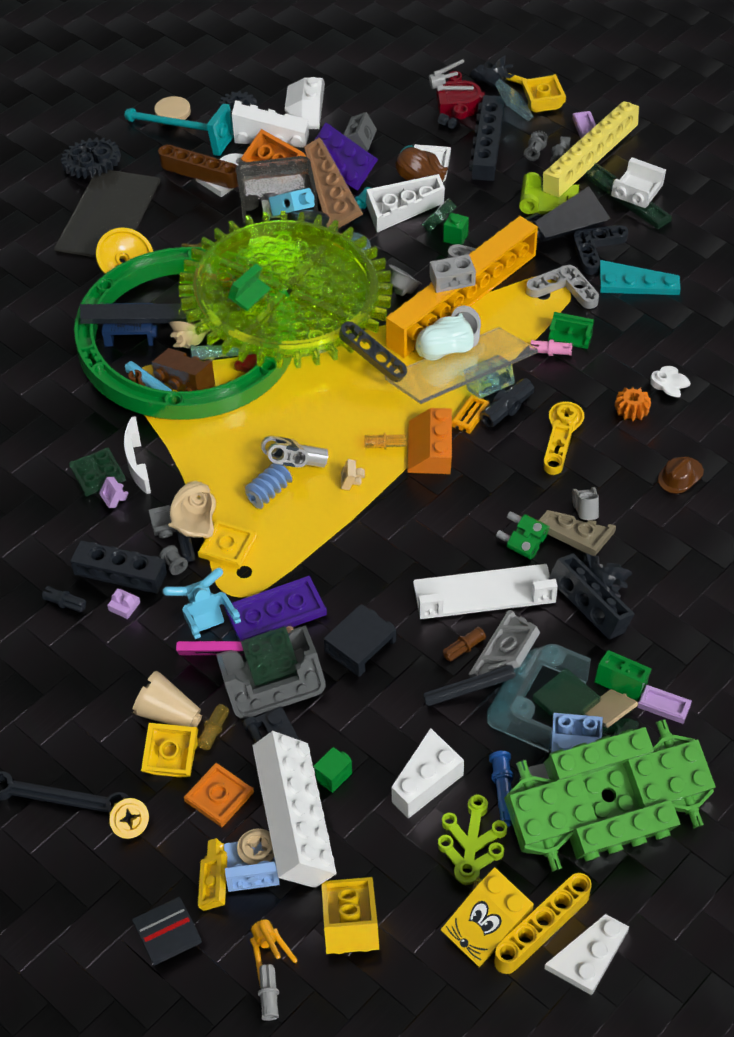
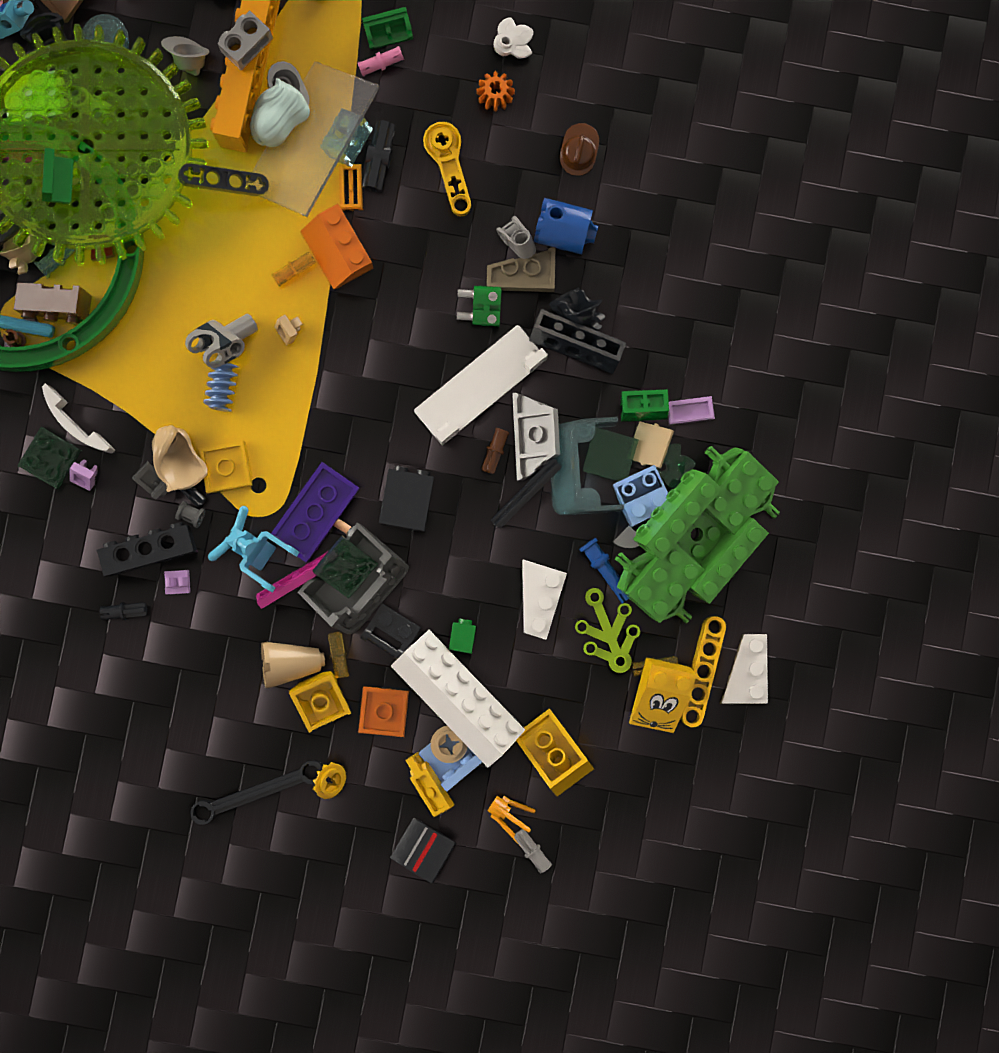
camera: 40 degrees left, 35 degrees up
none -> blue cylinder [534,198,598,255]

